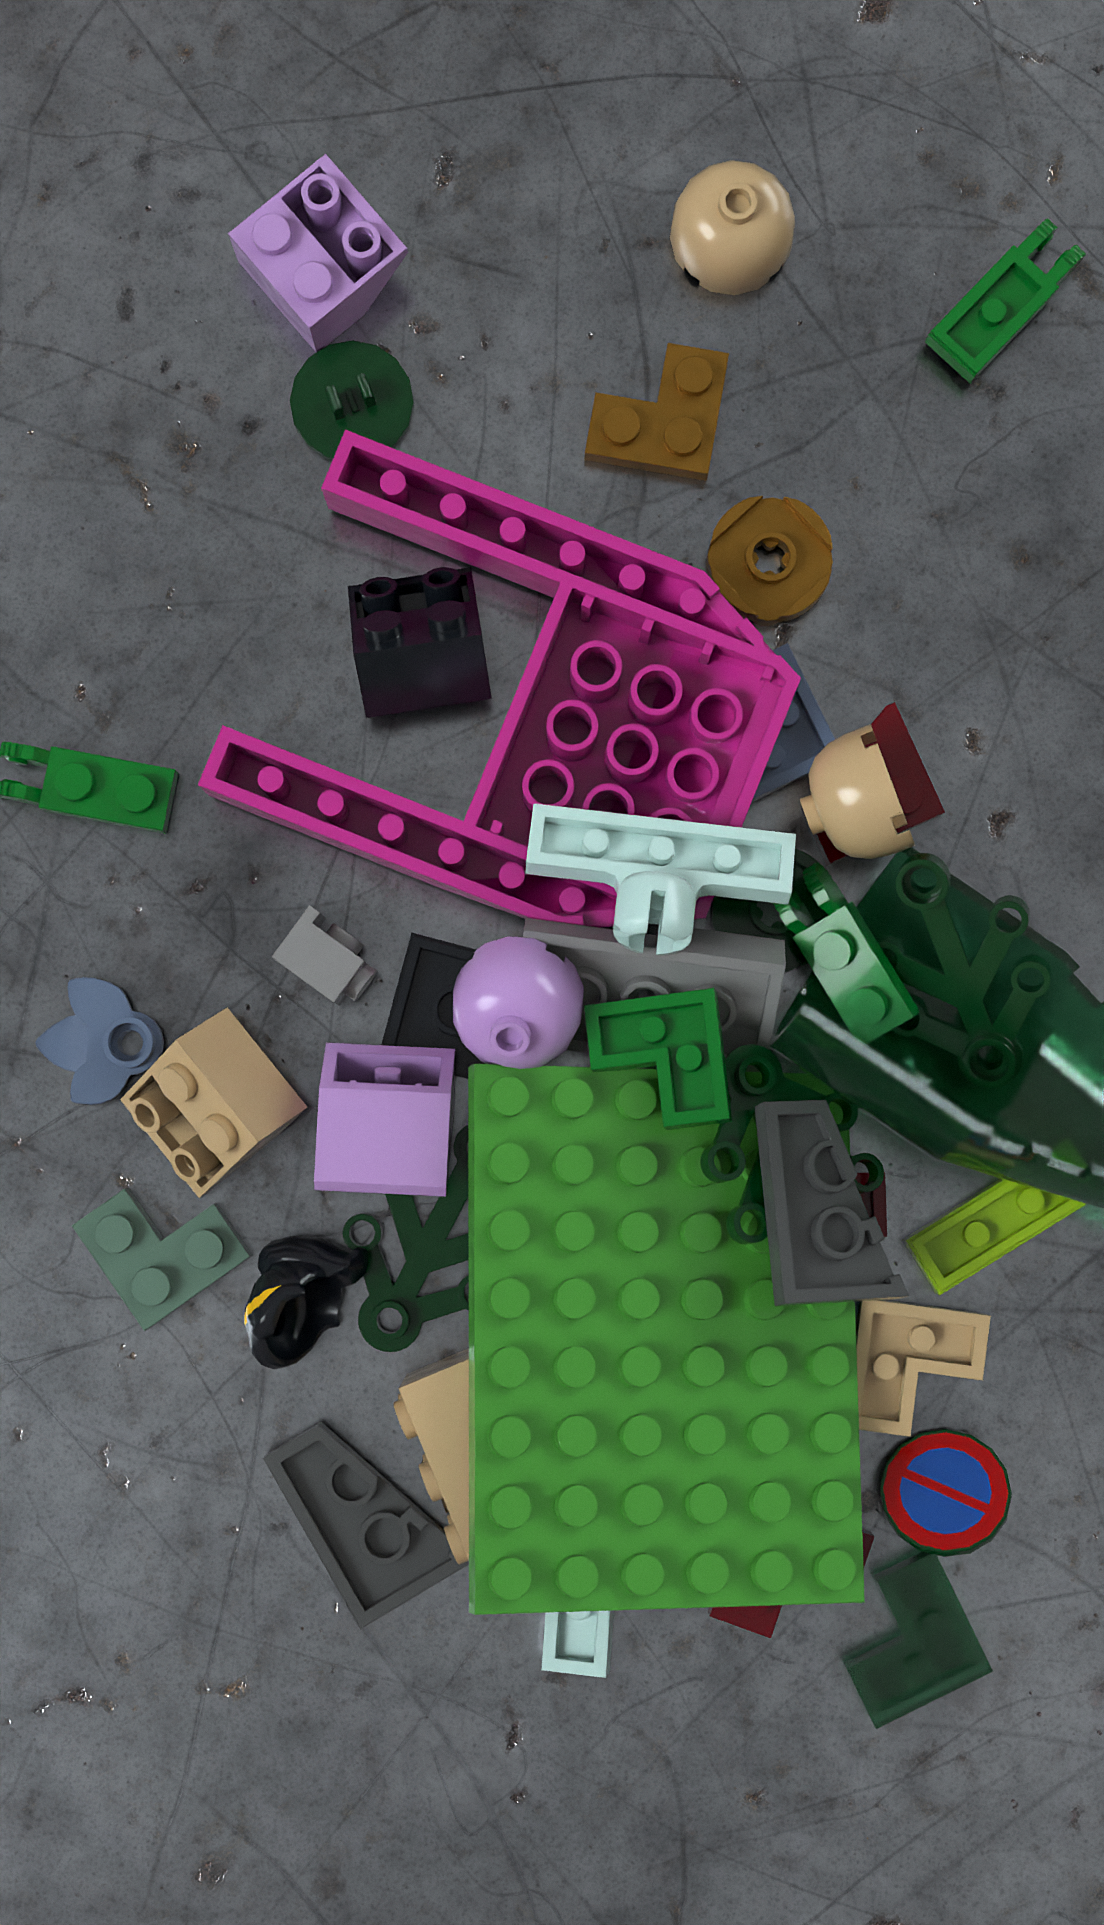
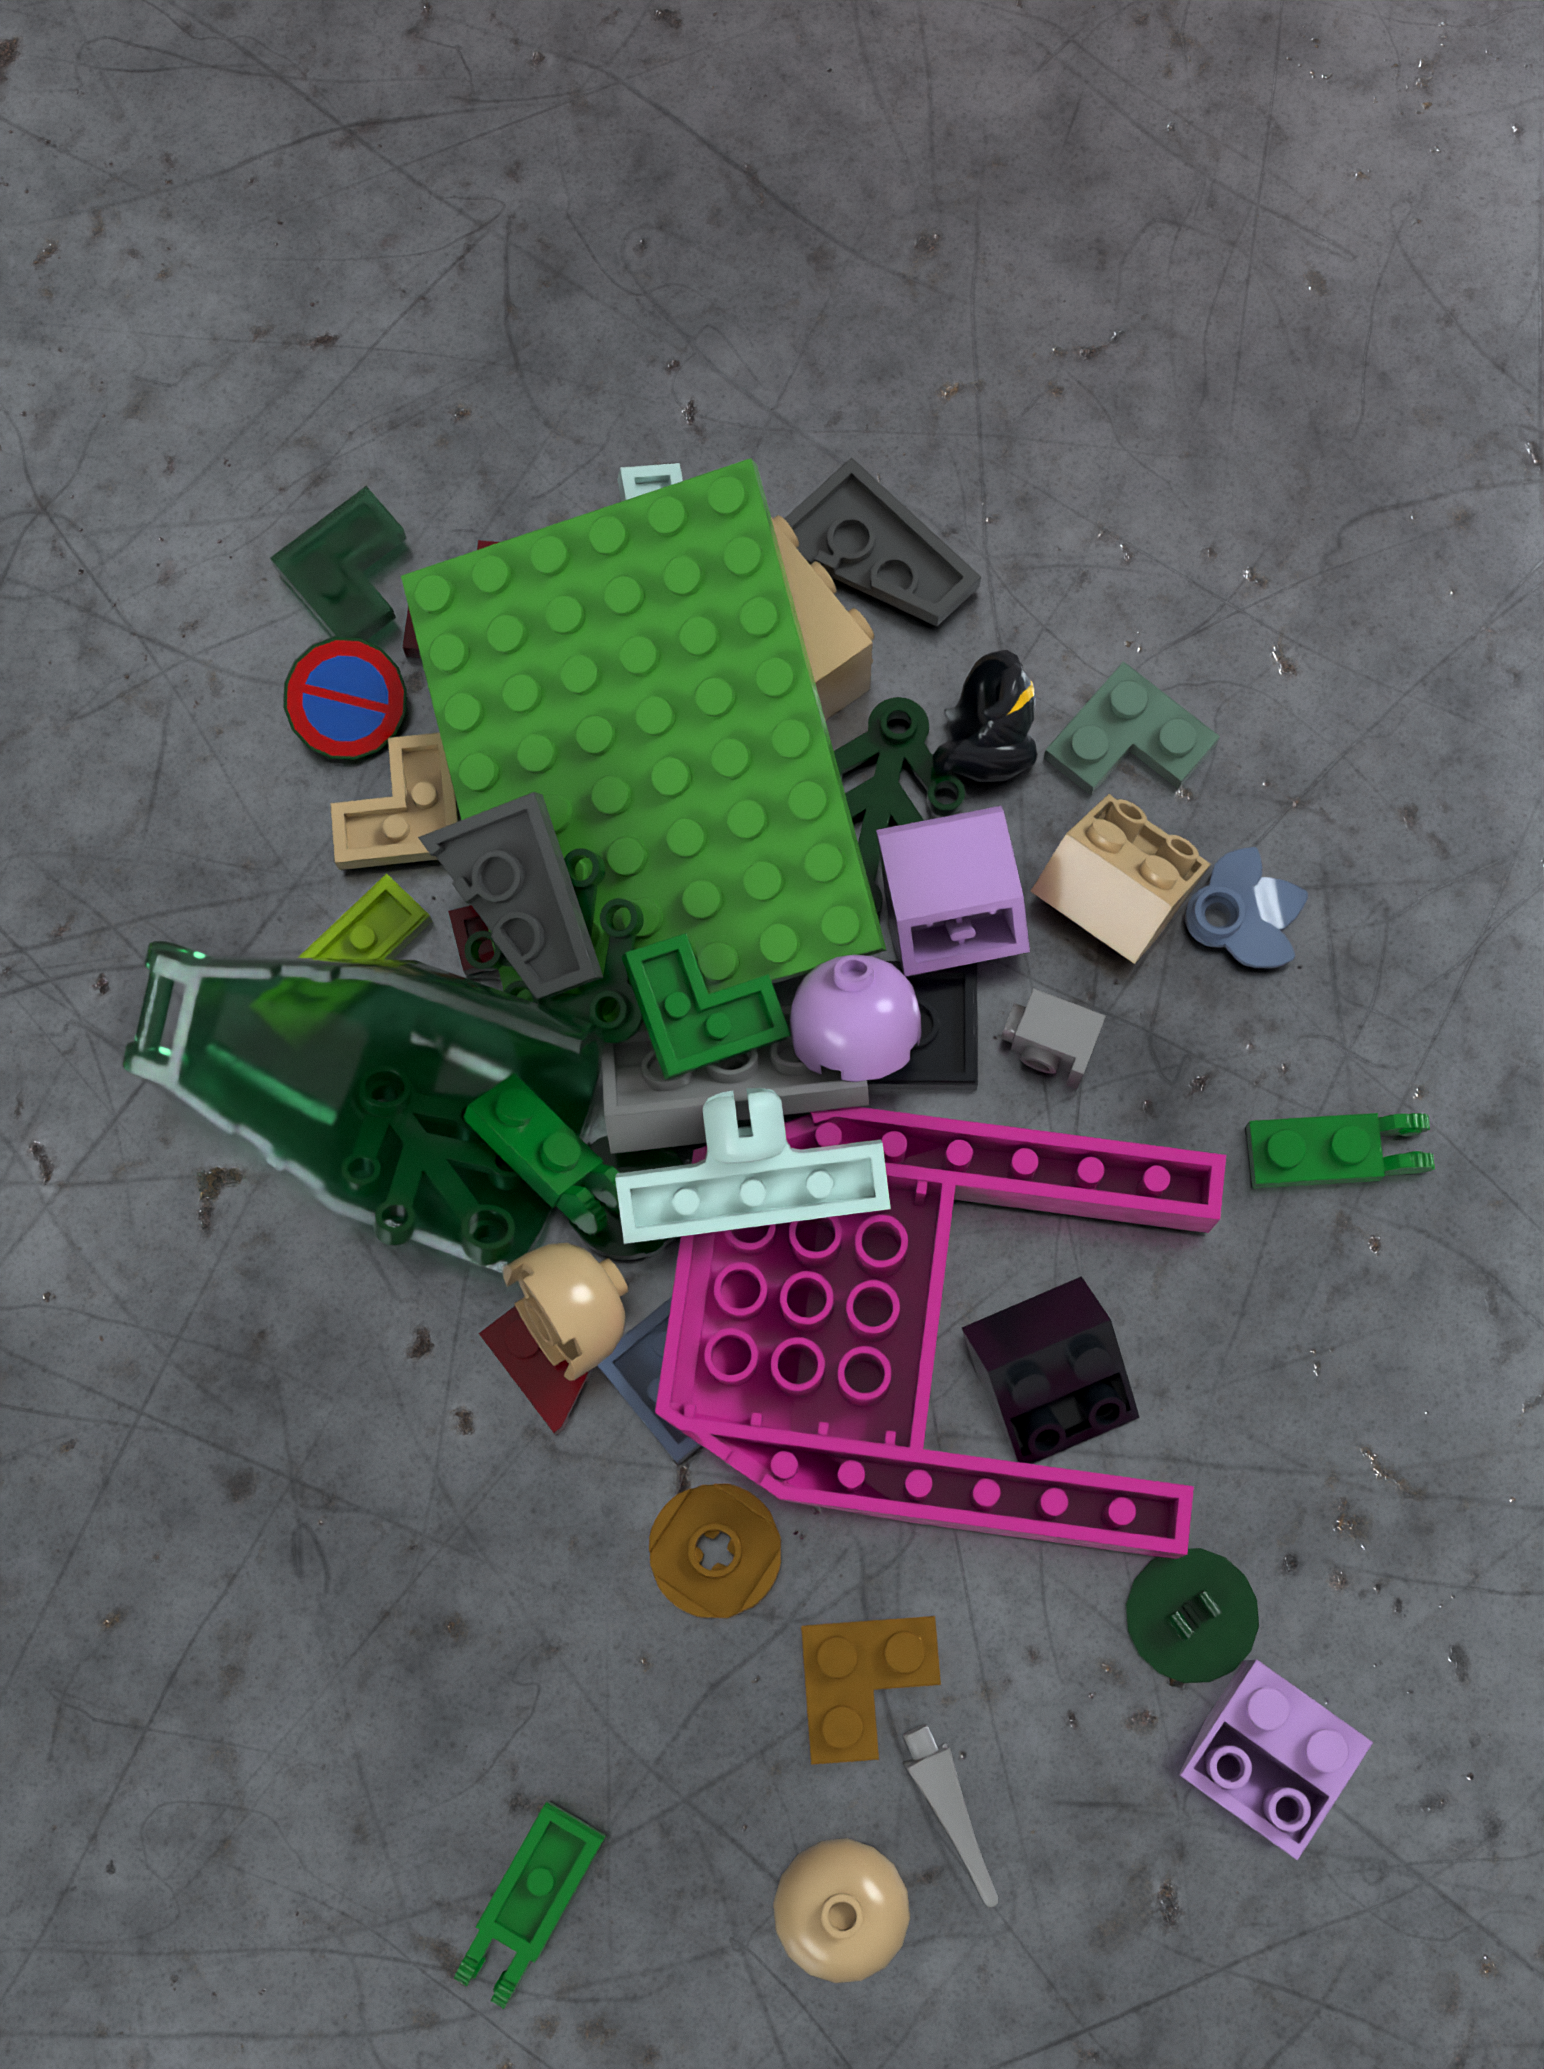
camera: 170 degrees right, 10 degrees down
none -> light grey piece [903,1724,998,1907]

